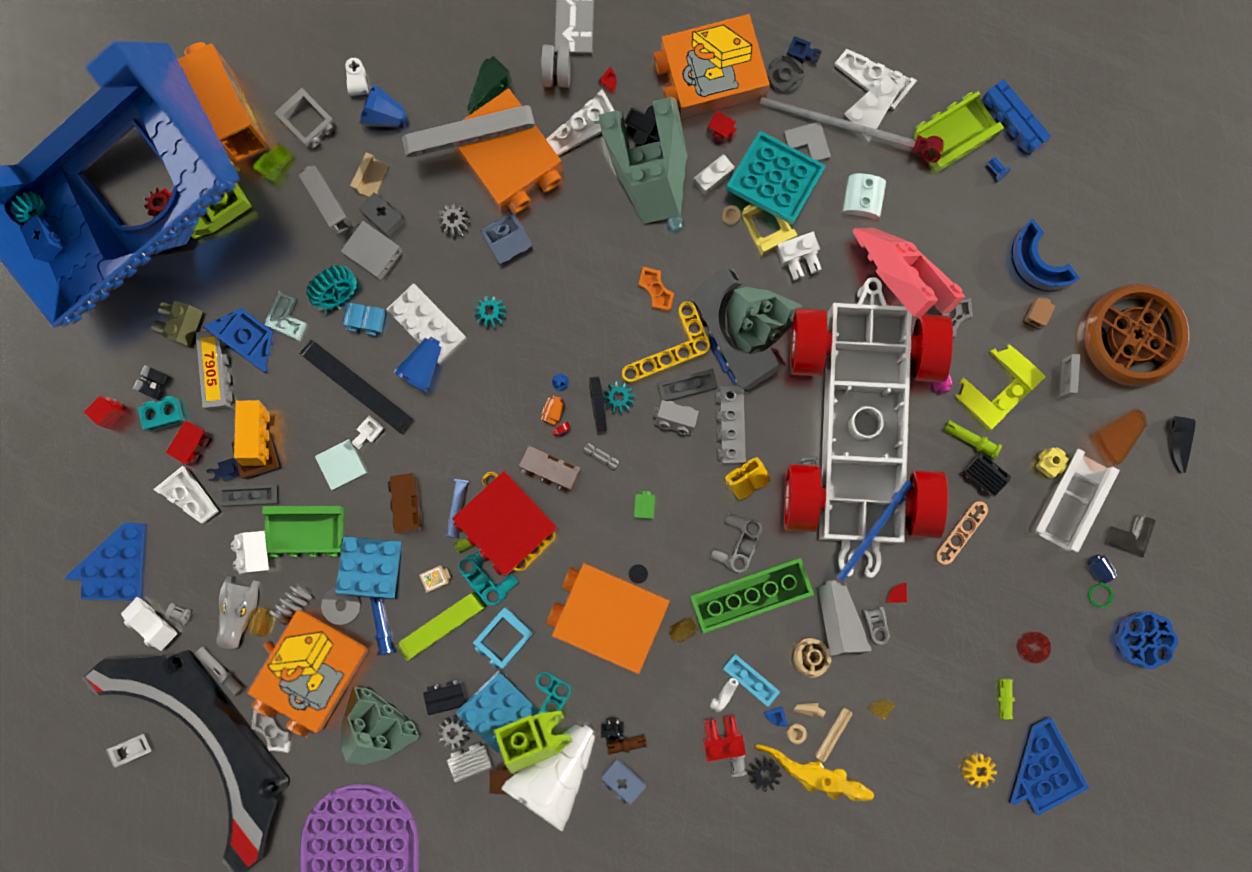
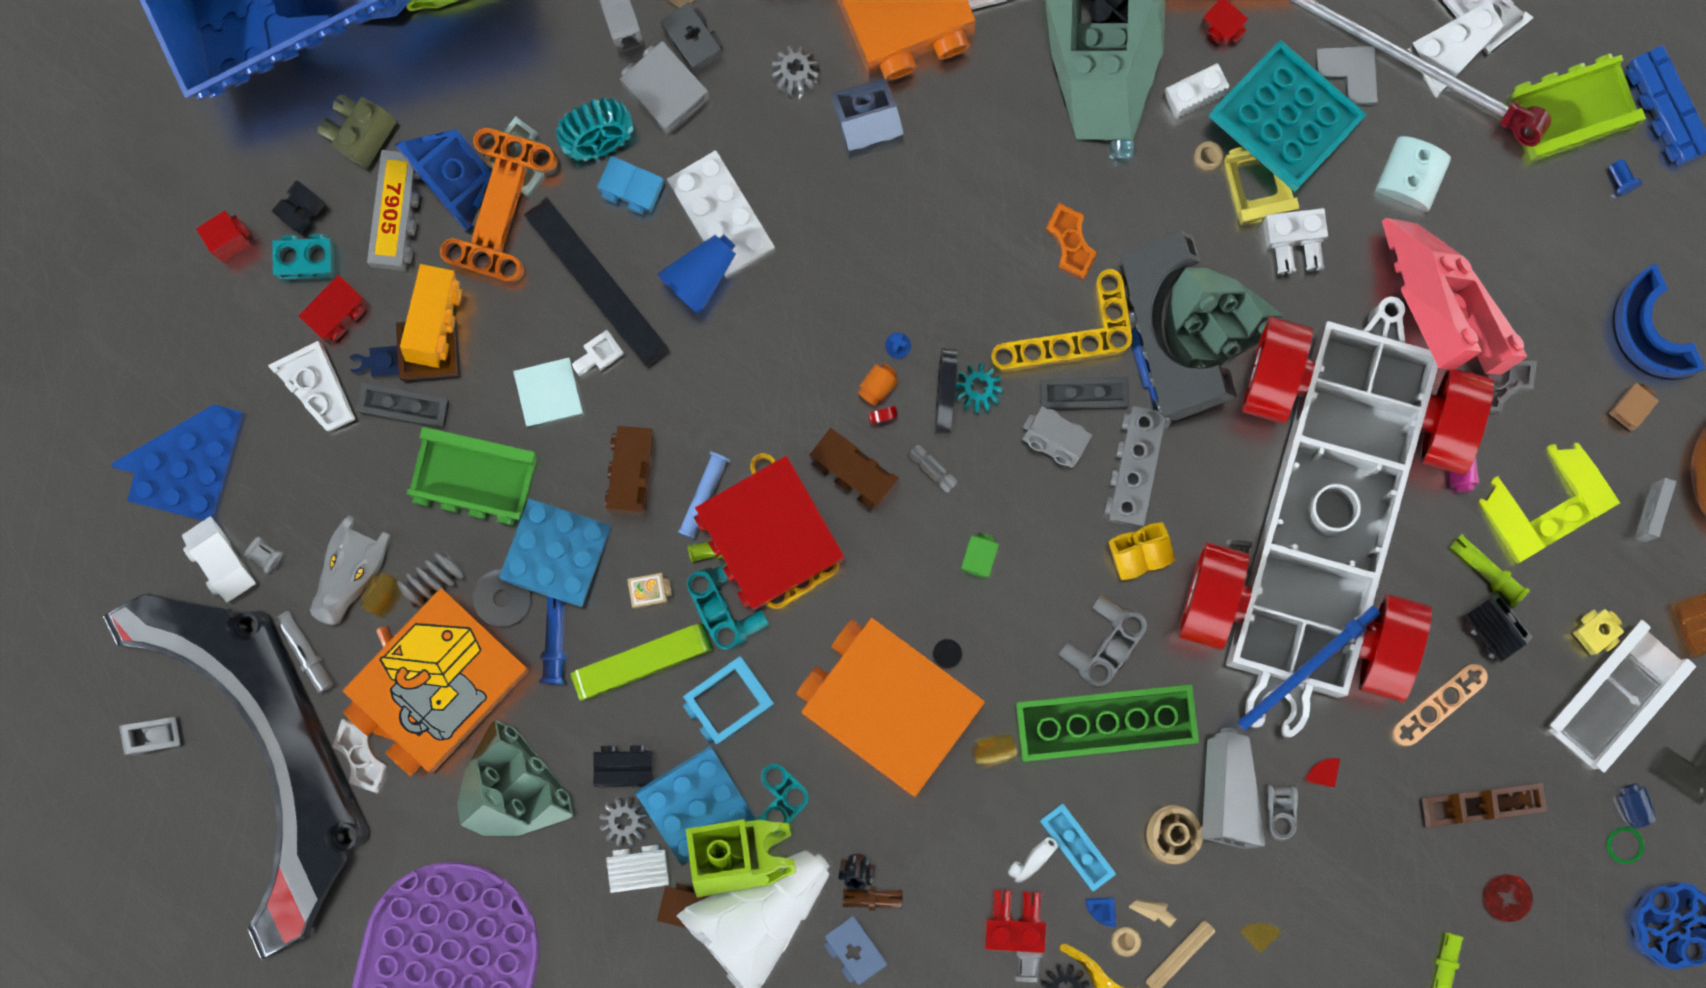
camera: 20 degrees right, 0 degrees up
white brick [231,531,269,574] -> none
teal gear [474,296,506,328] -> none
none -> orange beam [440,128,558,283]
none -> reddish brown slope [1422,783,1547,827]

